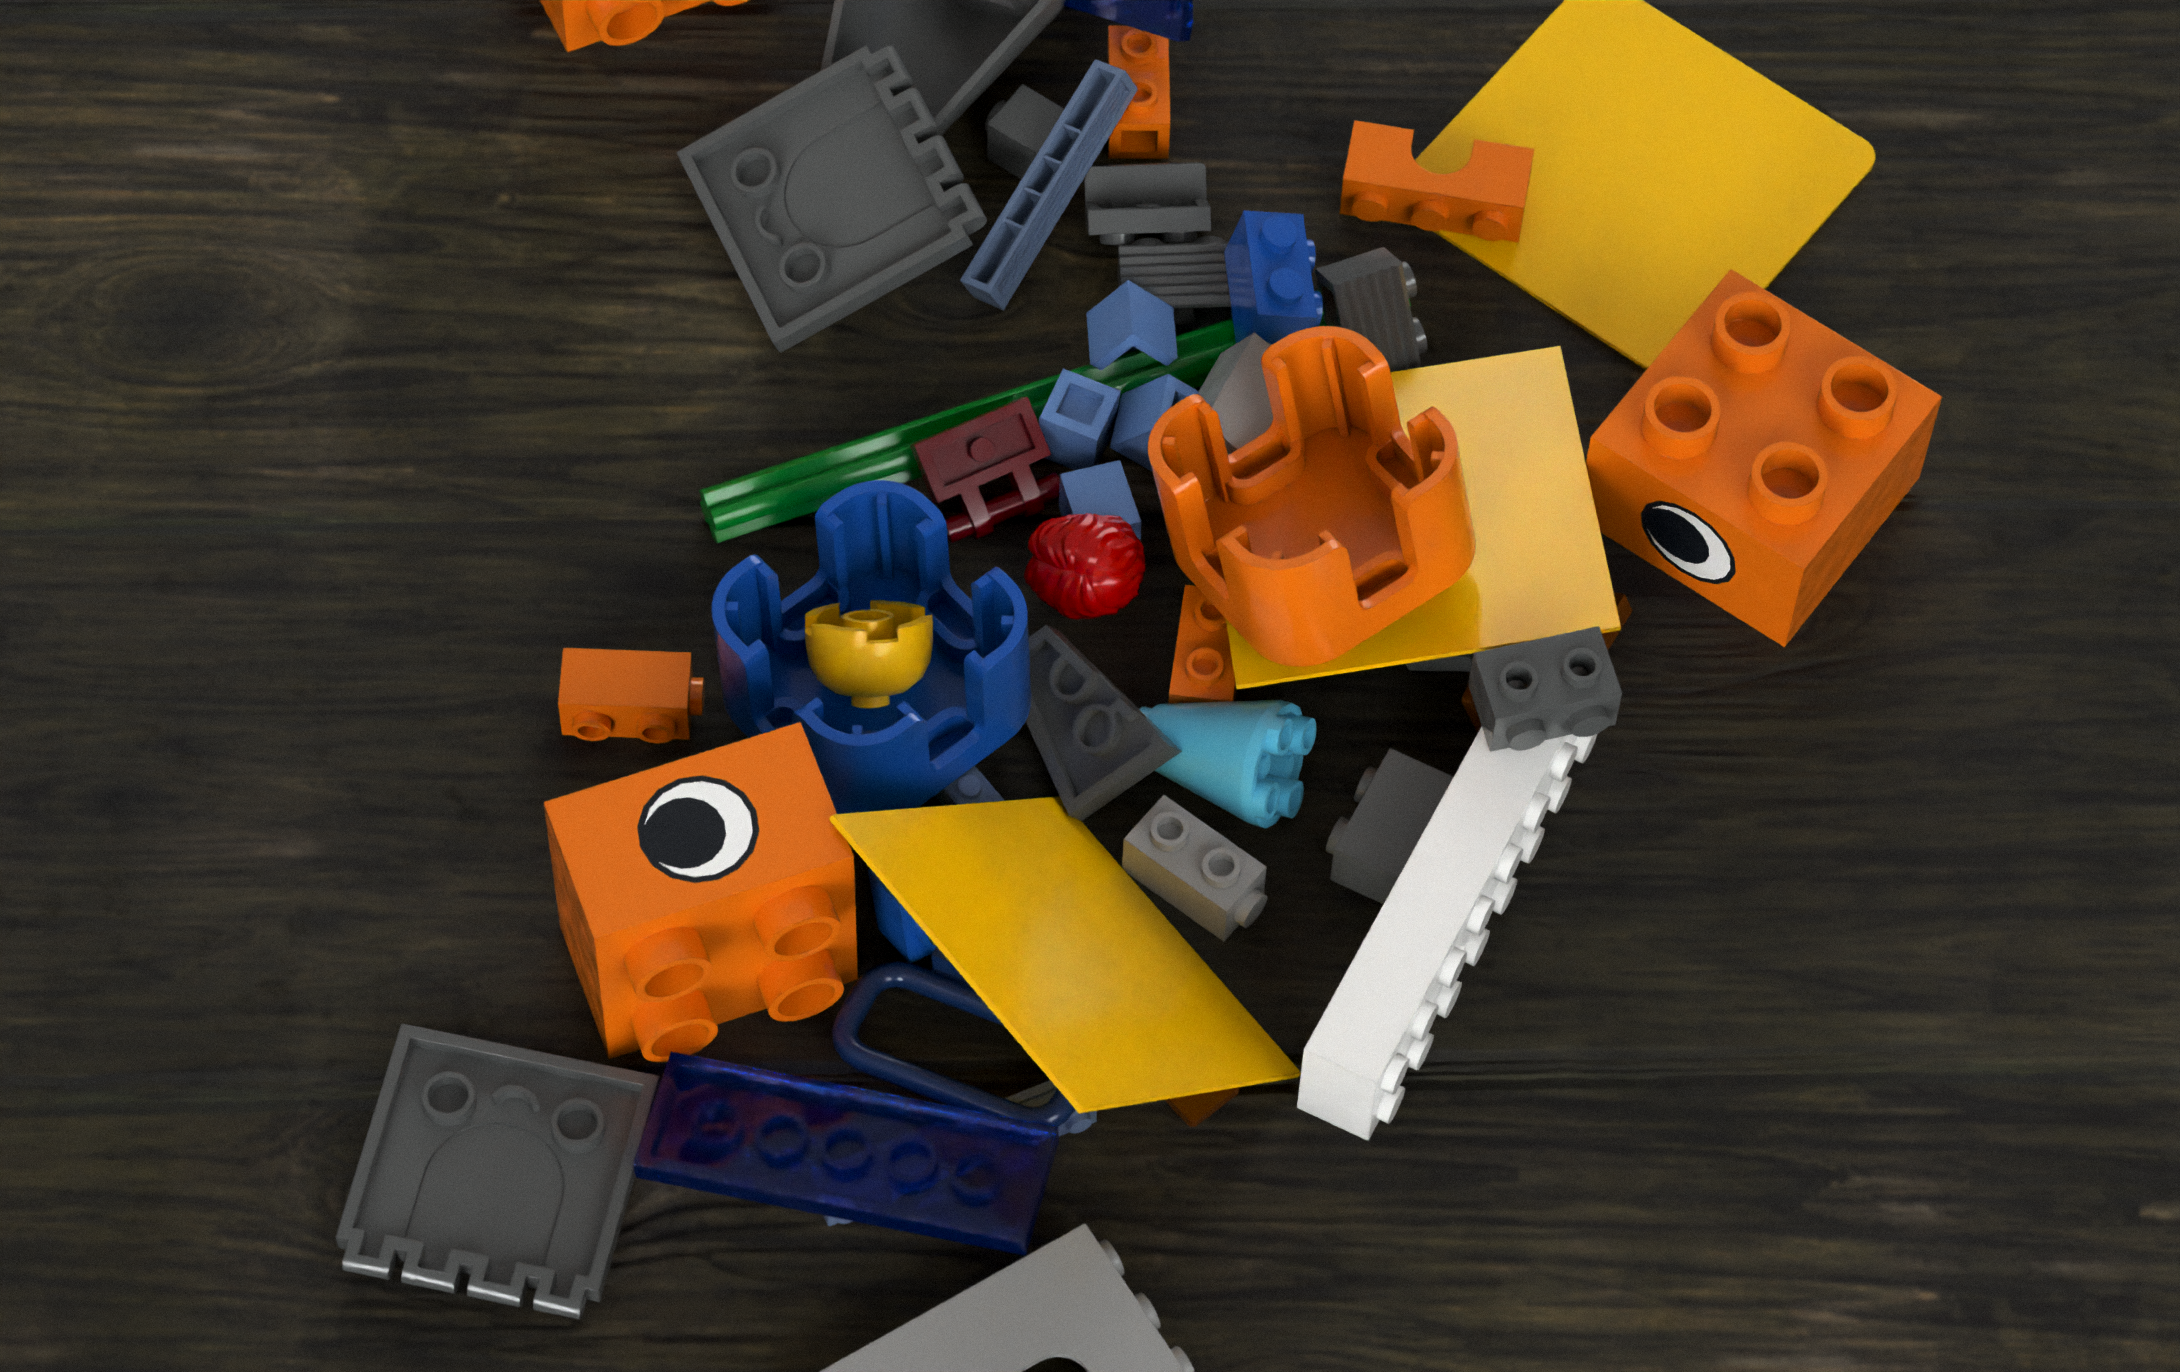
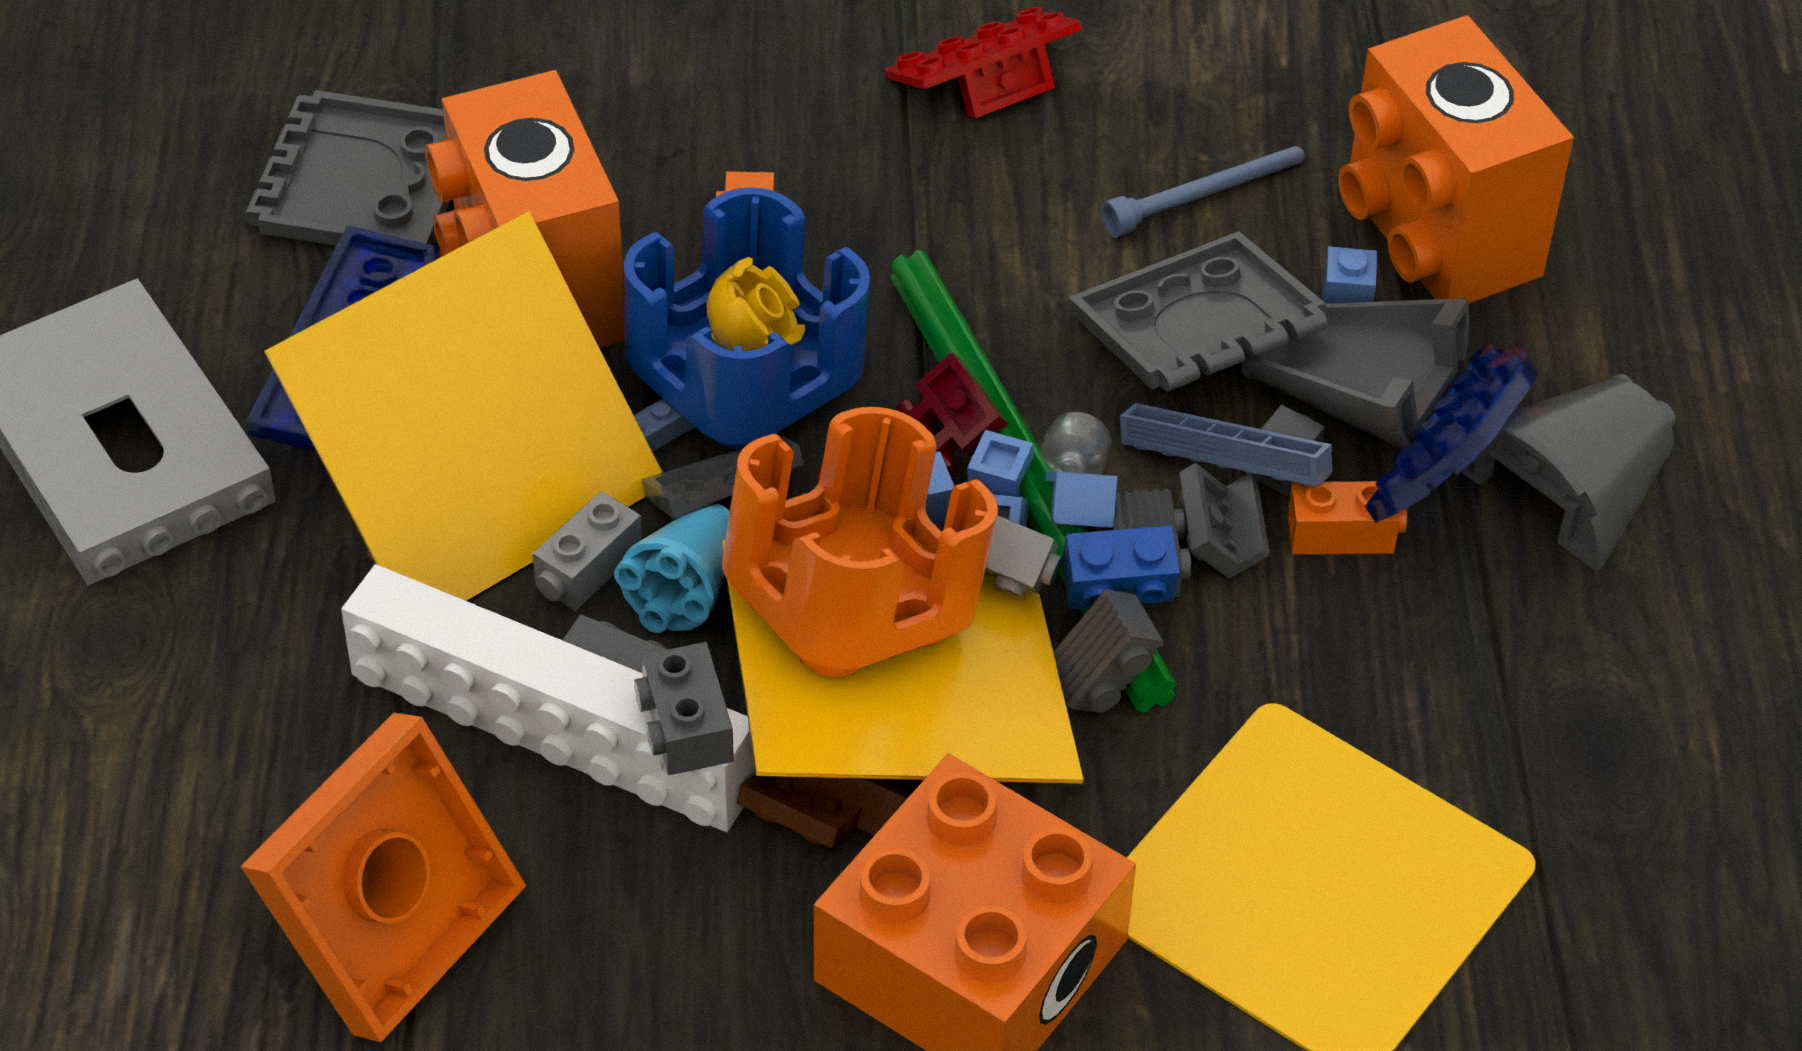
camera: 90 degrees right, 10 degrees down
orange arch [1339,120,1534,242] -> none
none -> orange piece [240,713,526,1042]
none -> red bracket [884,7,1082,118]
none -> clear head [1040,411,1111,475]
none -> sand blue piece [1101,146,1305,238]
none -> medium blue brick [1321,246,1377,304]

